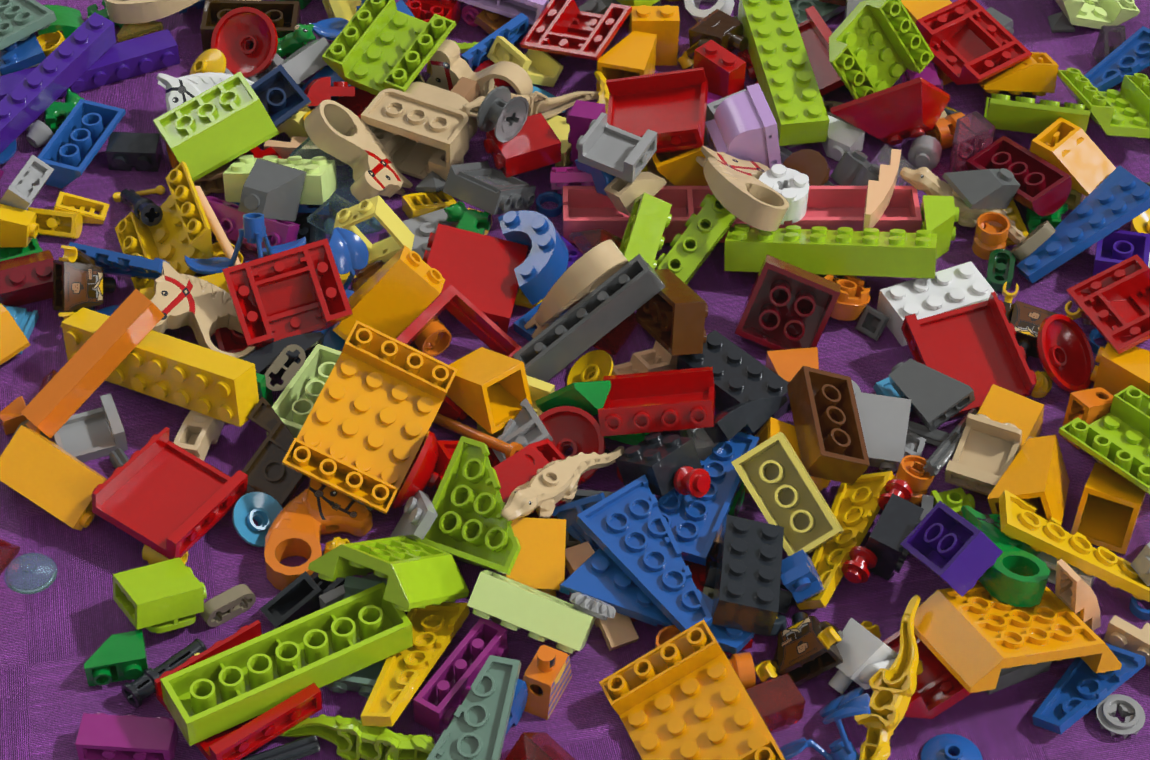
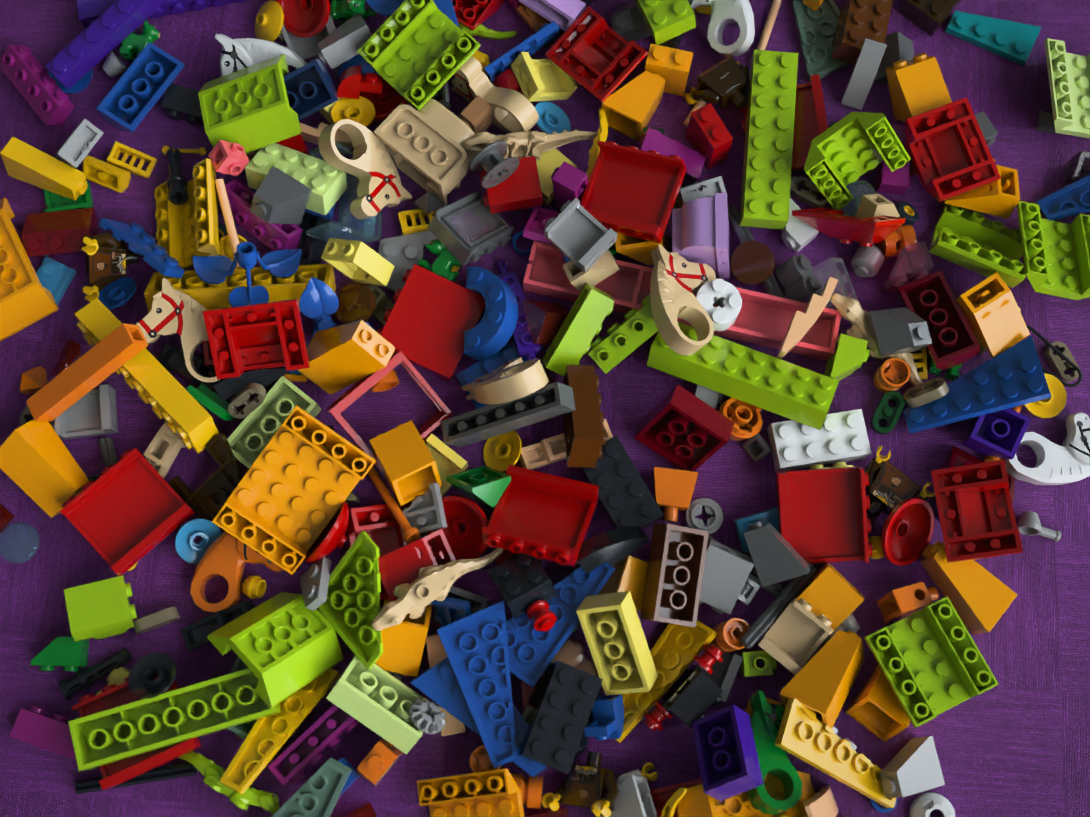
camera: 15 degrees right, 30 degrees up
none -> black dish [128,652,177,698]
none -> coral brick [208,140,249,176]

